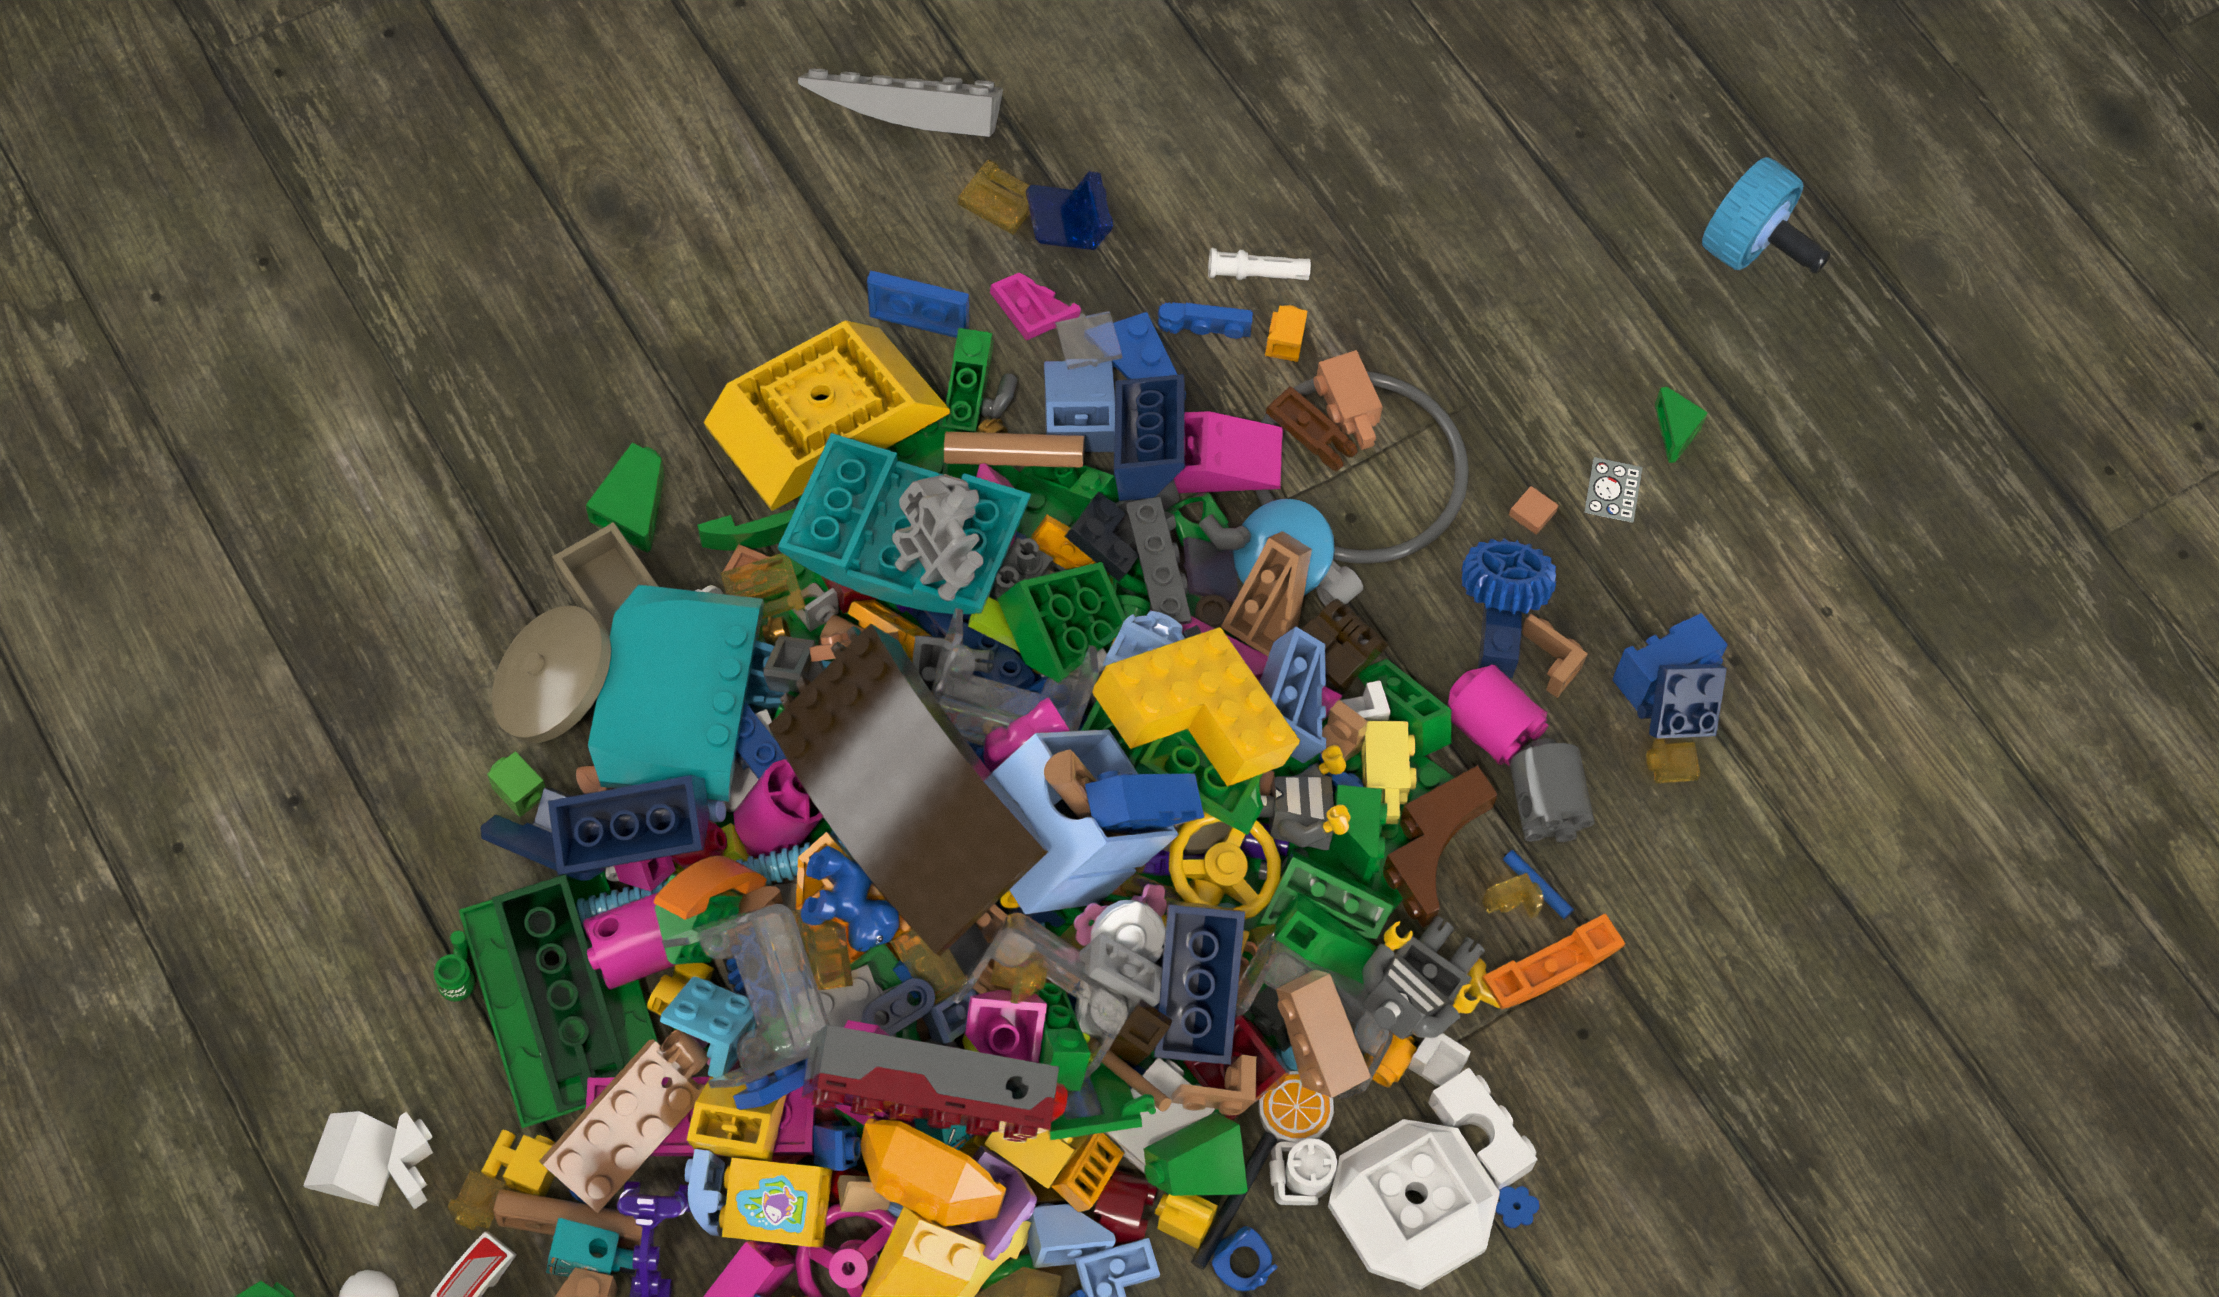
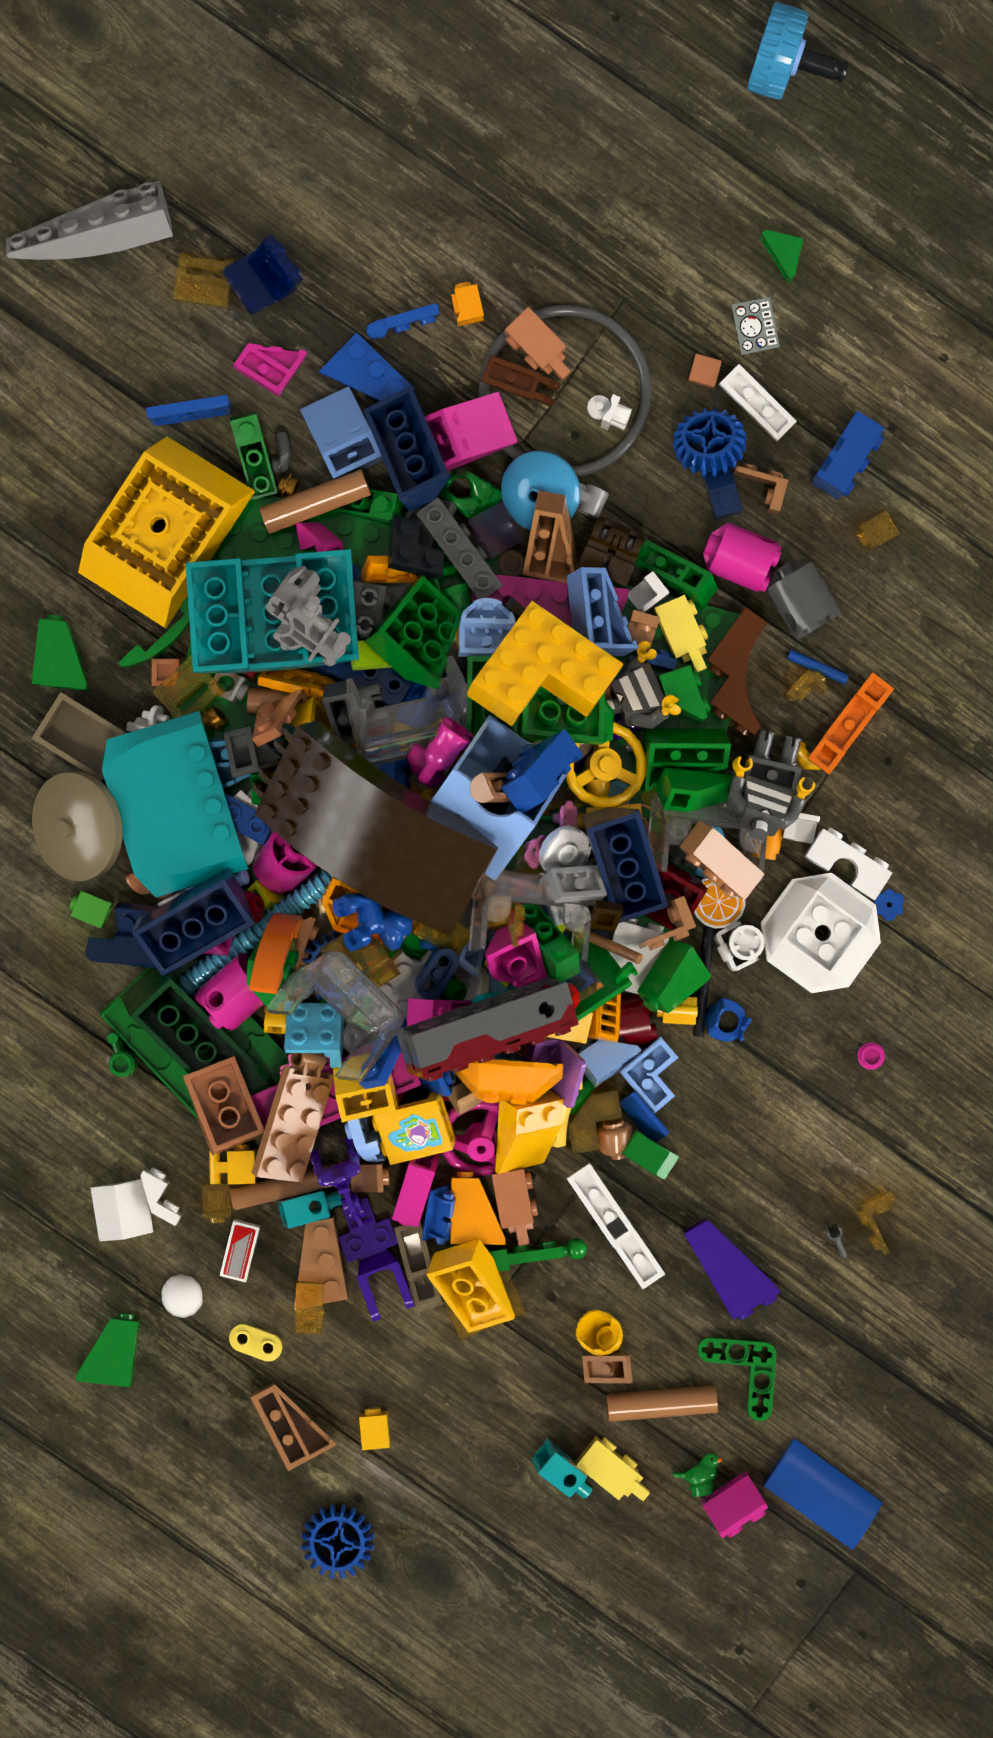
camera: 25 degrees left, 25 degrees up
clear piece [1055,311,1122,370] -> none
dark grey arm [1199,514,1251,550] -> none
white pin [1208,248,1311,280] -> none
dark blue plate [1637,664,1727,738] -> none
none -> nougat slope [183,1056,264,1156]
none -> medium nougat slope [351,1161,390,1192]
none -> white hips [587,394,632,430]
none -> white plate [719,364,797,442]

